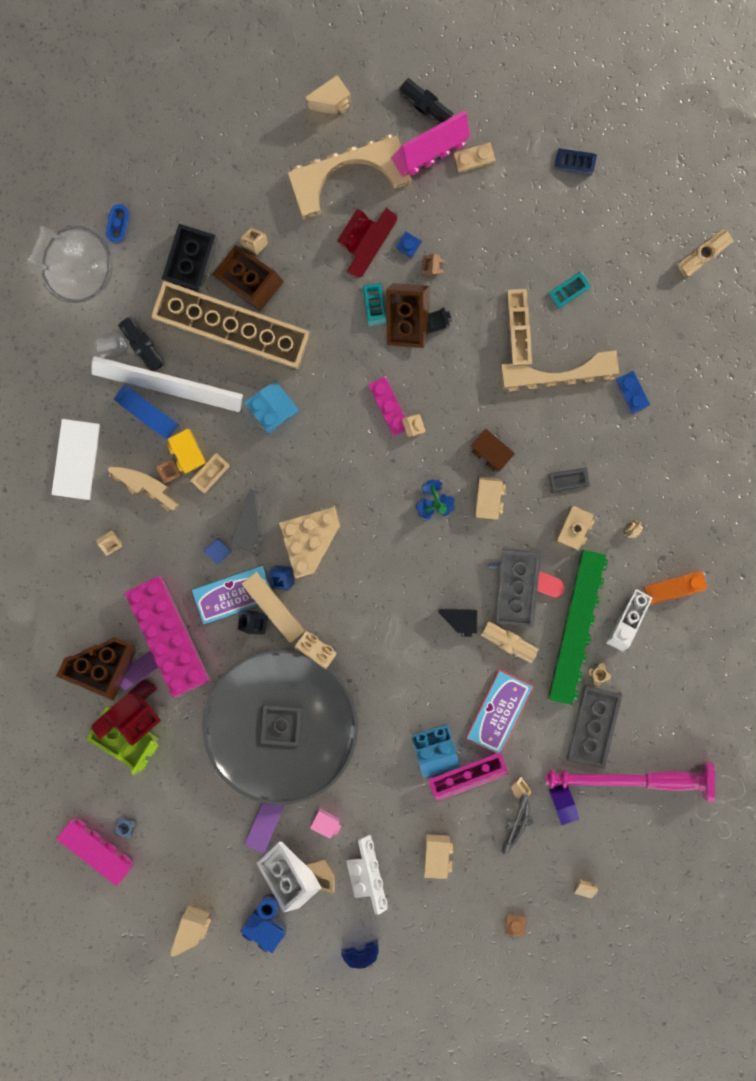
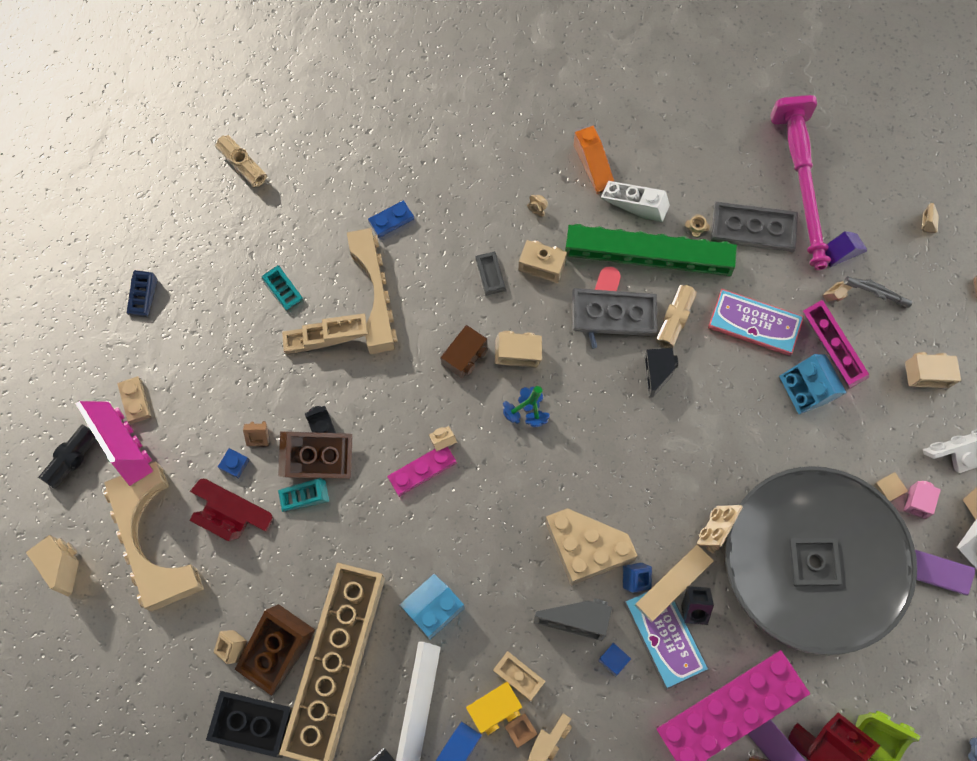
camera: 90 degrees left, 20 degrees down
none -> tan tile [874,472,908,502]

